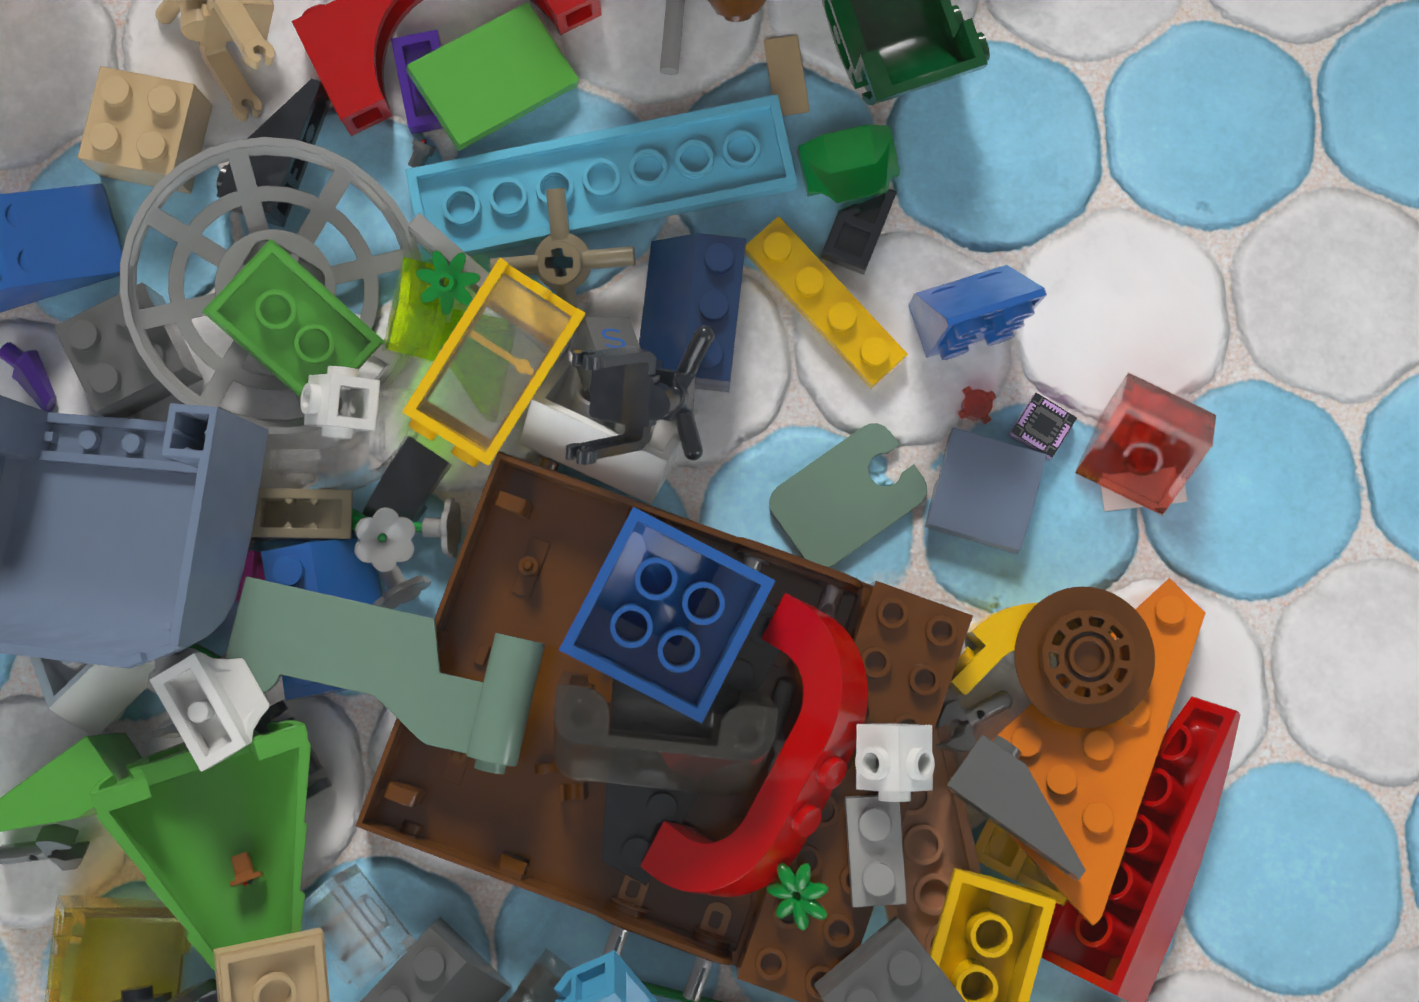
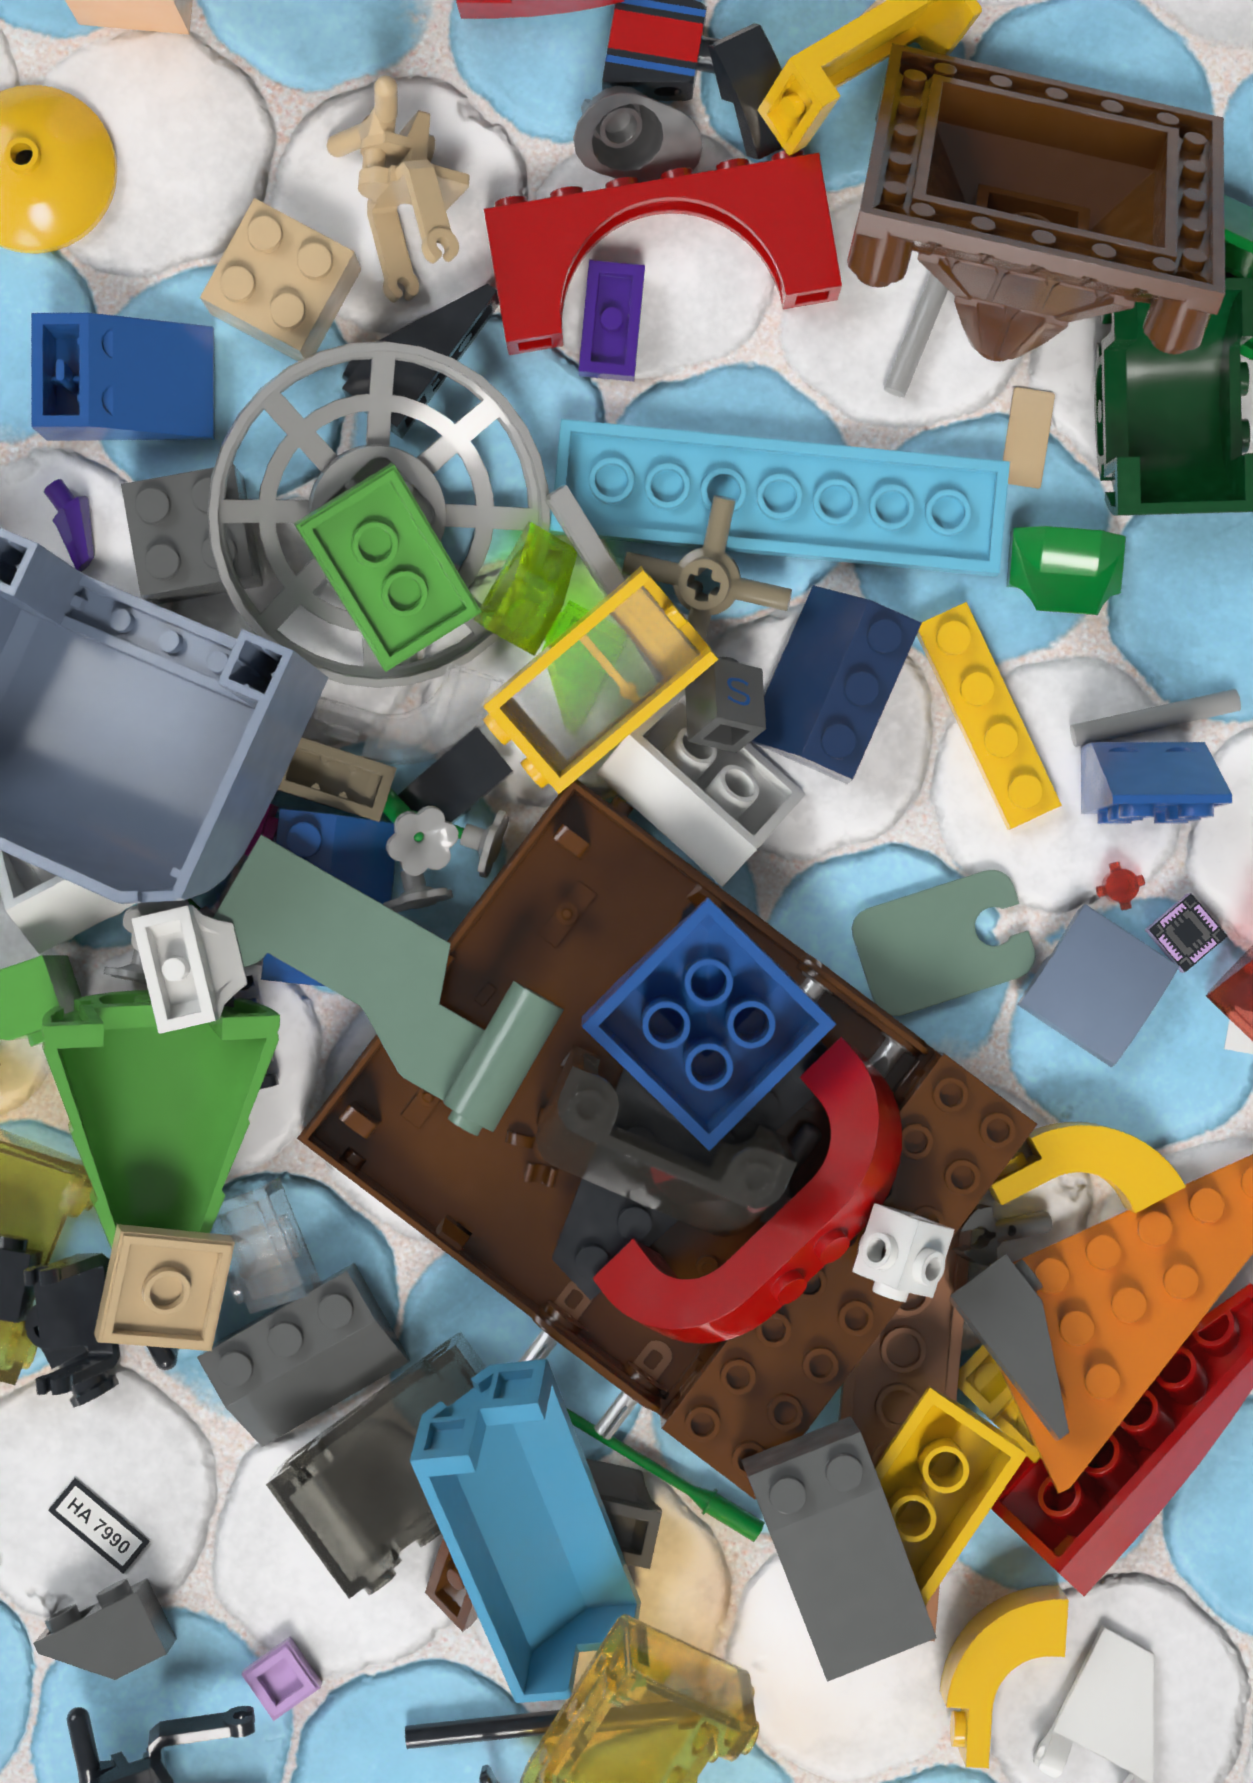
camera: 20 degrees right, 5 degrees up
dark orange piece [230,852,264,887] -> none
white brick [300,366,380,439] -> none
bright green tile [406,2,579,151] -> none
dark grey piece [408,139,436,168] -> none
green plant [416,250,481,315] -> none
black piece [565,325,714,465] -> none
green plant [766,863,829,931] -> none
black tile [820,189,897,275] -> none
light grey plate [844,795,907,907] -> none
reddish brown wheel [1014,586,1155,728] -> none
none -> light grey bar [1070,689,1241,747]

